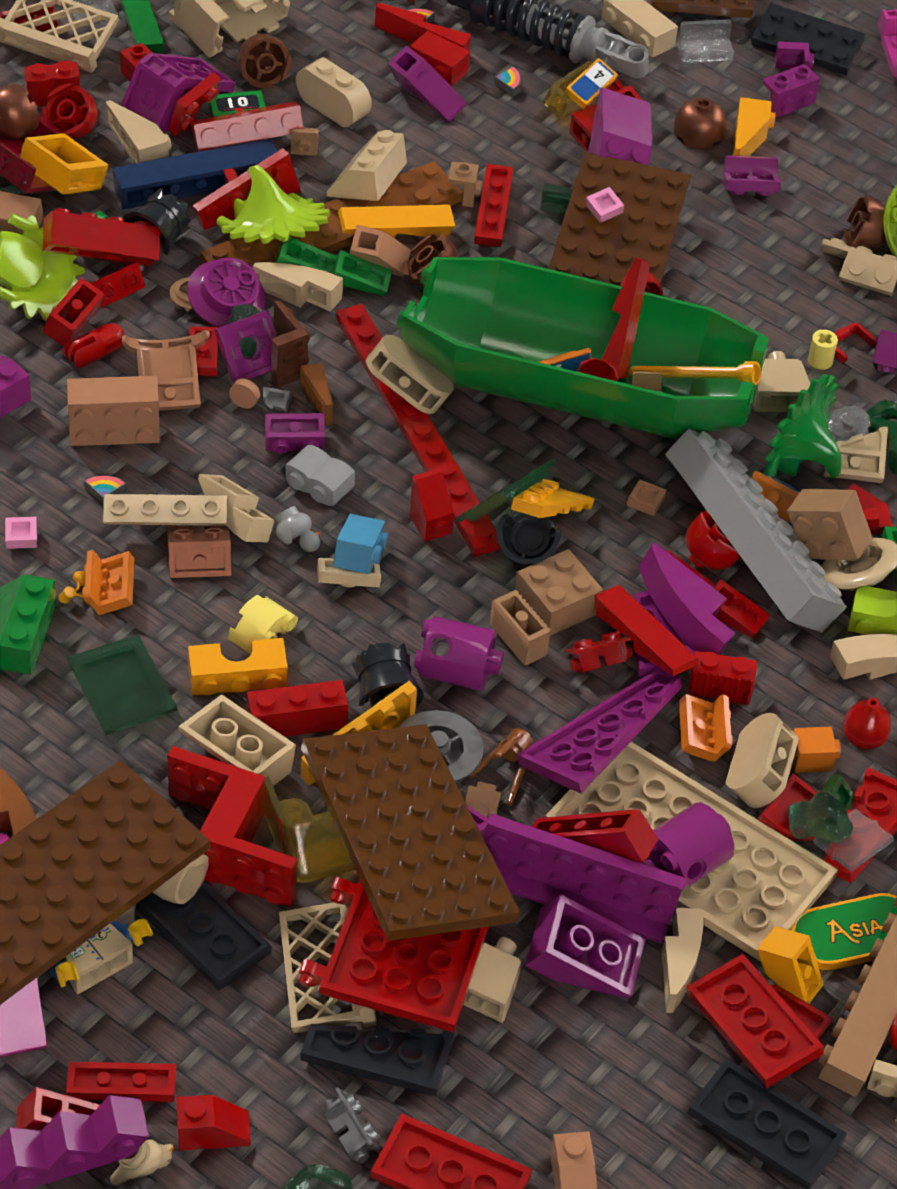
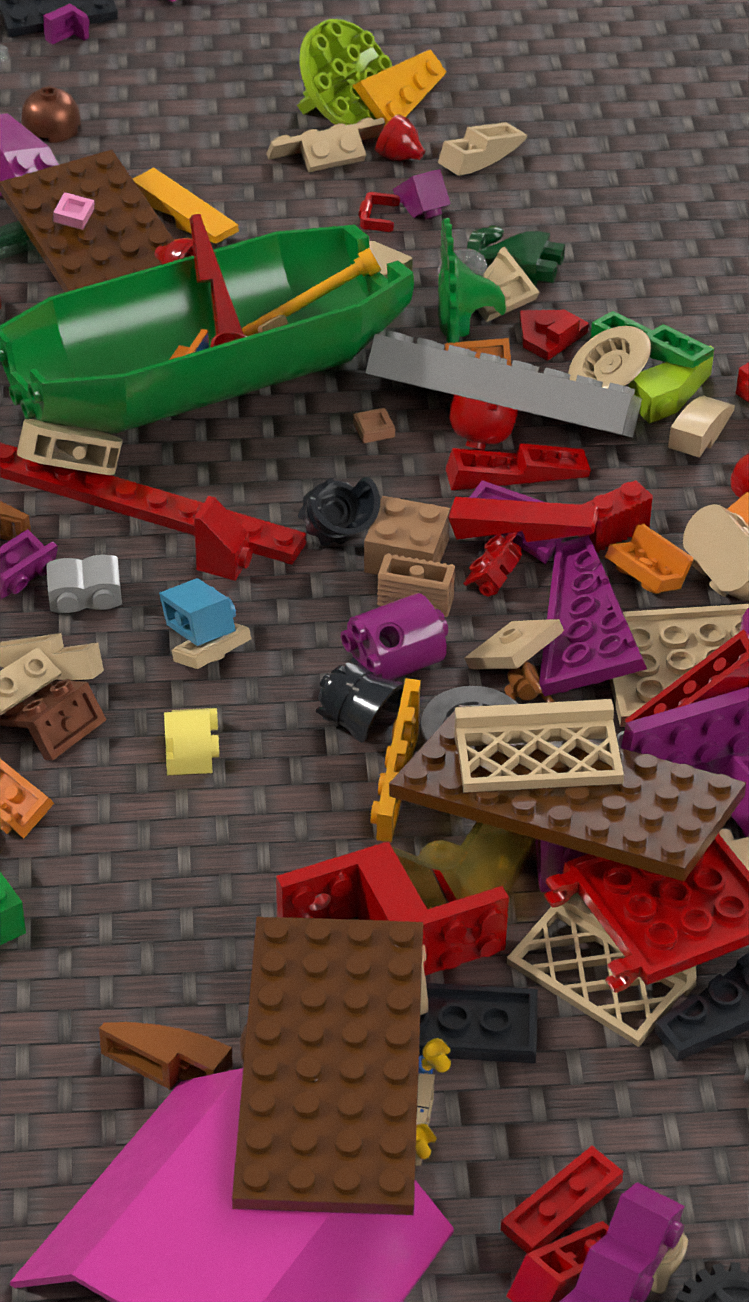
camera: 40 degrees left, 5 degrees down
clear green piece [67,634,177,735] -> none
red slope [176,1095,251,1151] -> none
tan slope [178,694,296,789] -> none
light orange arch [188,638,288,696] -> none
red brick [247,680,348,737] -> none
light grey animal [274,506,320,552] -> none
clear green piece [455,458,557,523] -> none
light orange wing [511,479,595,518] -> none
magenta slope [639,542,736,655] -> none
magenta bracket [722,156,781,196] -> none
light orange slope [733,97,775,156] -> none
magenta bracket [763,64,820,118] -> none
medium nougat brick [787,489,873,561] -> none
light yellow piece [808,330,838,370] -> none
copper cylinder [844,195,886,251] -> none
none -> light orange slope [133,168,239,244]
none -> tan fence [454,699,624,793]
none -> tan plate [464,619,564,669]

